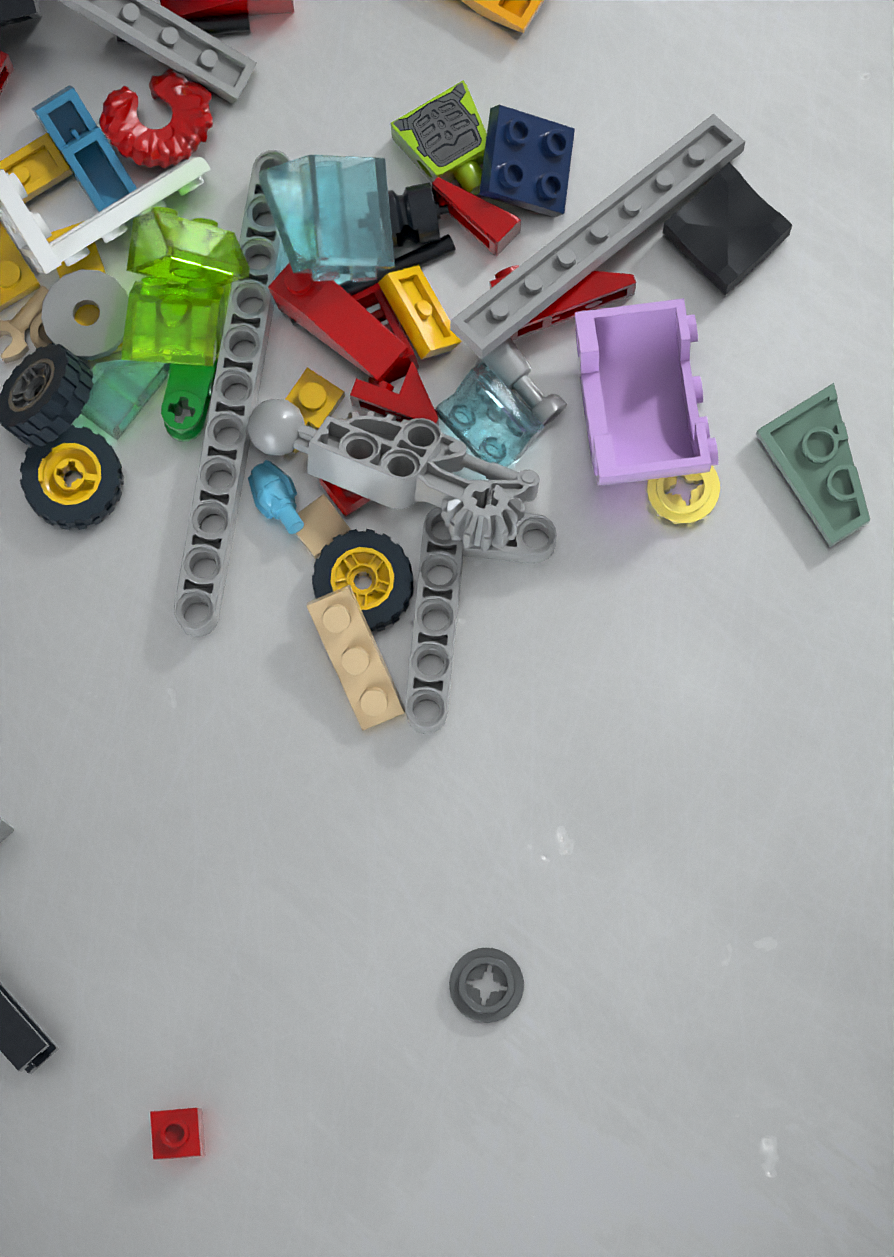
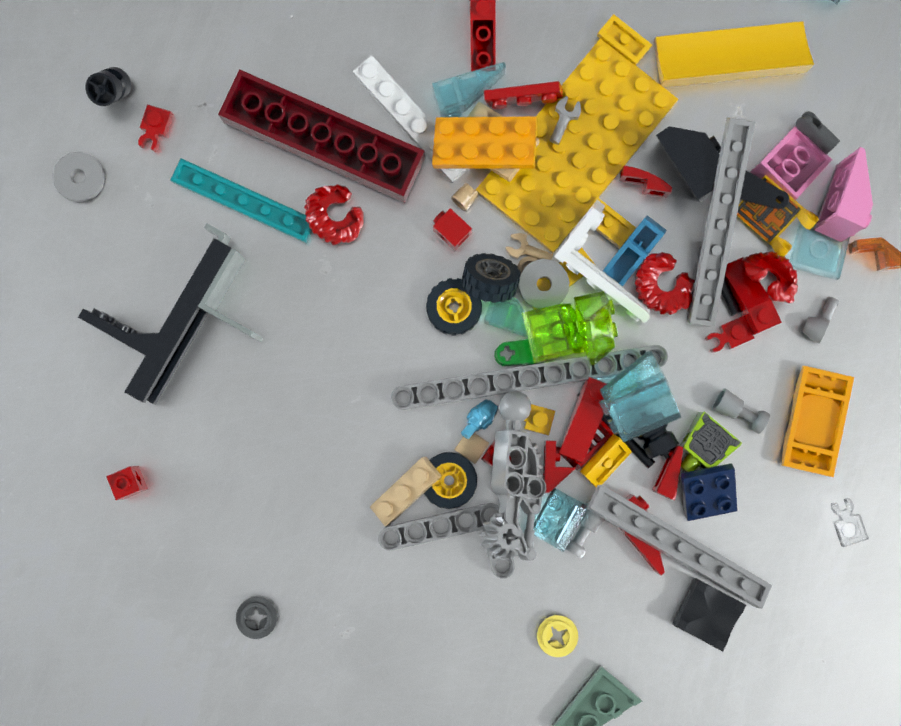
camera: 70 degrees right, 5 degrees up
lavender cylinder [575,298,719,486] -> none
none -> red plate [705,316,755,353]
none -> light grey piece [713,388,770,434]

